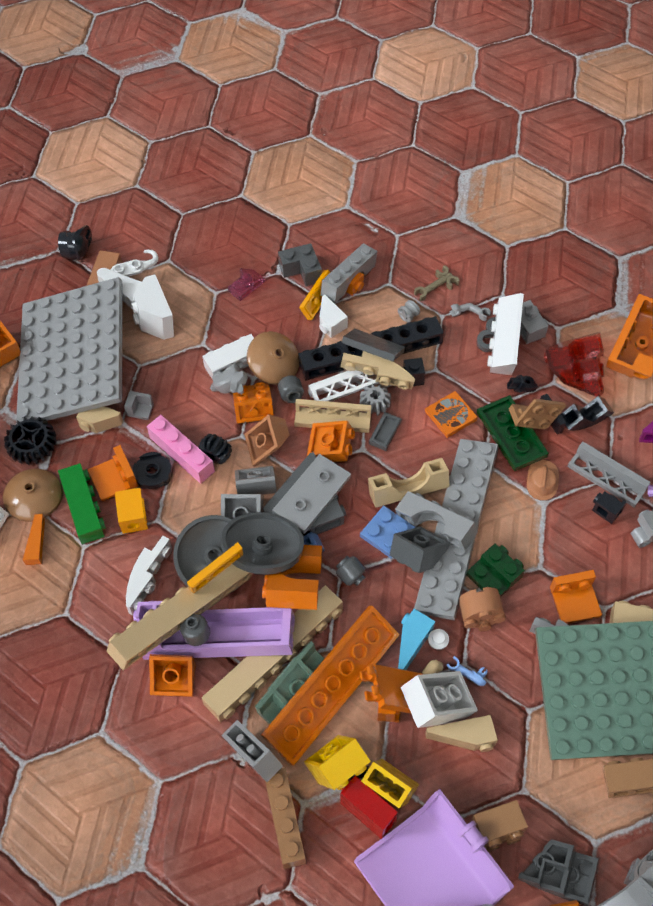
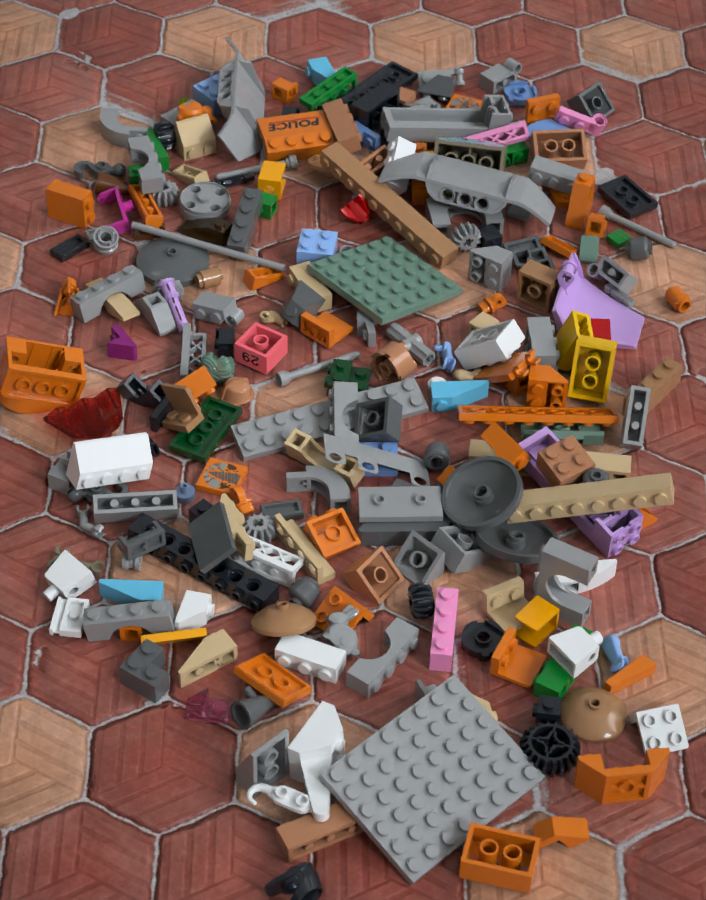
camera: 130 degrees left, 15 degrees down
light orange tile [187,542,244,593] -> none
none -> white torso [42,550,97,602]
none -> white plate [49,596,90,638]
none -> light grey brick [93,490,178,523]
none -> medium azure slope [99,579,164,605]
none -> dark grey hinge [117,520,166,561]
none -> orange brick [174,365,218,403]
none -> sand blue tile [175,483,195,504]
none -> tan slope [178,629,238,688]
none -> sand green hair [200,352,235,384]
none -> orange piece [229,485,255,515]
none -> dark grey piece [231,686,276,730]
none -> orange tile [233,653,312,708]
none -> coral brick [234,322,288,375]
none -> light grey slope [236,729,289,799]
none -> tan arm [259,311,288,327]
none -> light grey piece [275,351,360,387]
none -> dark grey slope [279,280,326,328]
none -> light grey arch [286,465,351,513]
none -> light grey piece [323,433,430,486]
none -> light grey arch [346,617,420,698]
none -> light grey piece [386,322,435,367]
none -> light grey gear [450,221,481,253]
none -> light grey slope [468,246,513,292]
none -> orange piece [477,293,507,313]
none -> black brick [478,224,503,248]
none -> tan bracket [482,576,529,633]
none -> light grey brick [524,317,560,372]
none -> orange slope [526,364,568,408]
none -> black brick [532,695,561,726]
none -> light grey arch [533,537,599,626]
none -> nougat brick [536,434,596,487]
none -> white torso [547,626,603,679]
none -> light blue piece [602,635,629,672]

